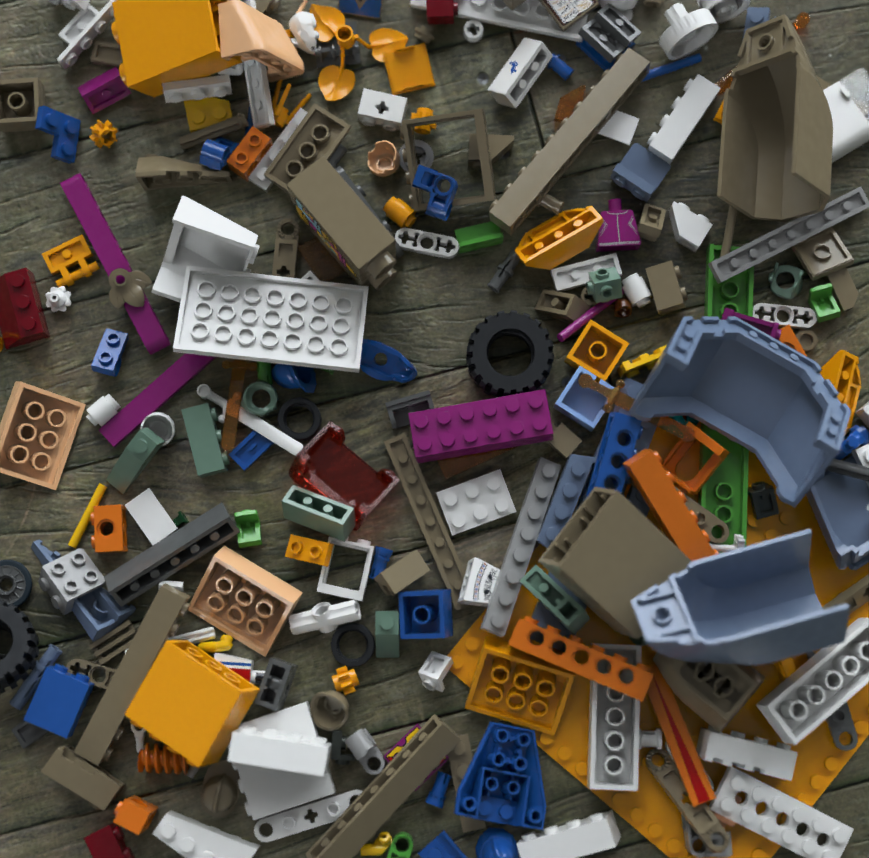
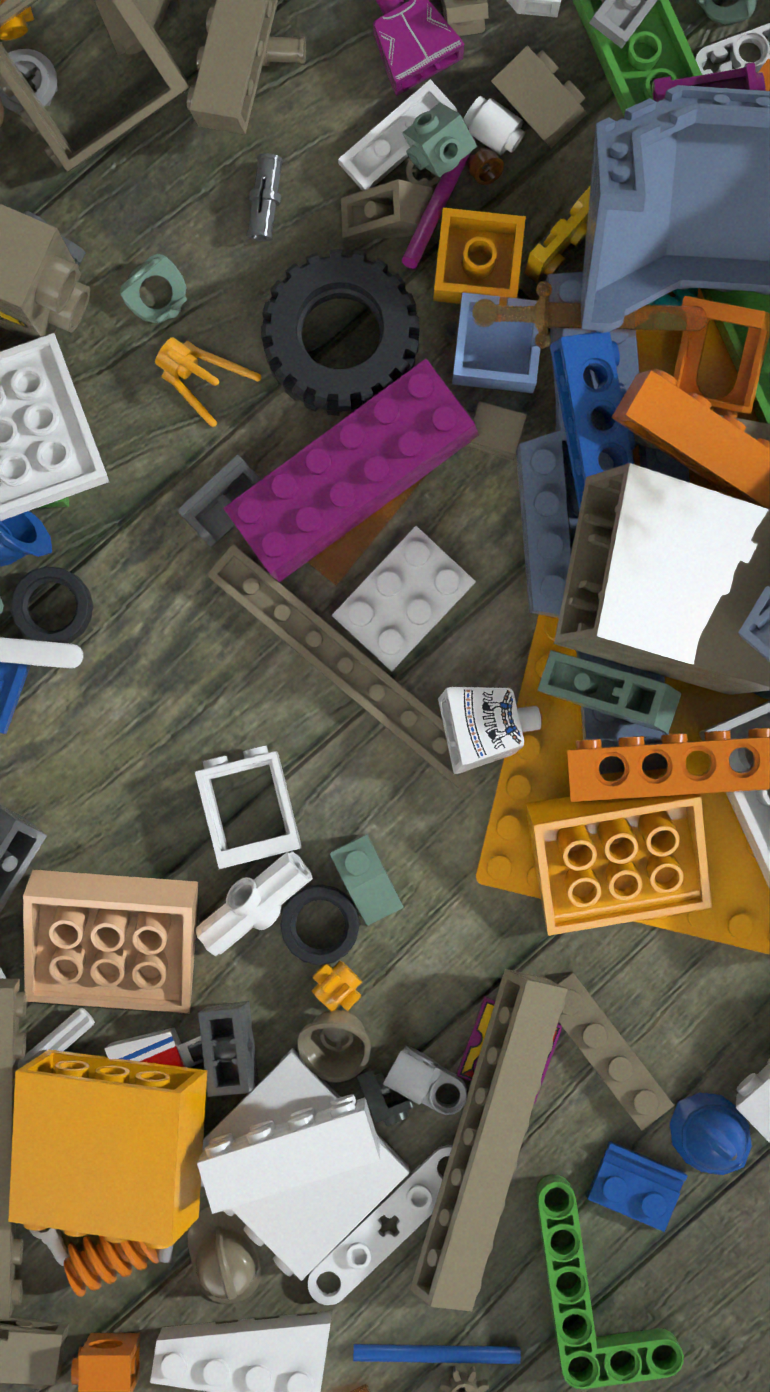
camera: 25 degrees left, 5 degrees up
yellow arm [198,635,233,653] -> none
bright green bracket [234,509,262,548] -> none
sand green brick [282,485,356,542] -> none
light orange plate [285,534,334,567] -> none
clear red windscreen [289,421,400,531] -> none
blue piece [360,339,417,383] -> none
yellow arm [361,831,392,856] -> none
blue pin [368,546,393,579] -> none
dark tan hinge [373,549,430,596] -> none
light orange brick [383,196,417,228] -> none
white beam [395,228,459,259] -> none
blue brick [398,589,453,639] -> none
blue piece [412,165,458,221] -> none
white bracket [418,651,454,692] -> none
blue pin [425,771,452,808] -> none
bright green panel [454,222,504,253] -> none
blue wedge [454,722,546,830] -> none
light grey plate [480,457,561,637] -> none
light orange wedge [514,206,604,270] -> none
none -> sand green piece [120,254,187,323]
none -> light orange plant [155,337,262,427]

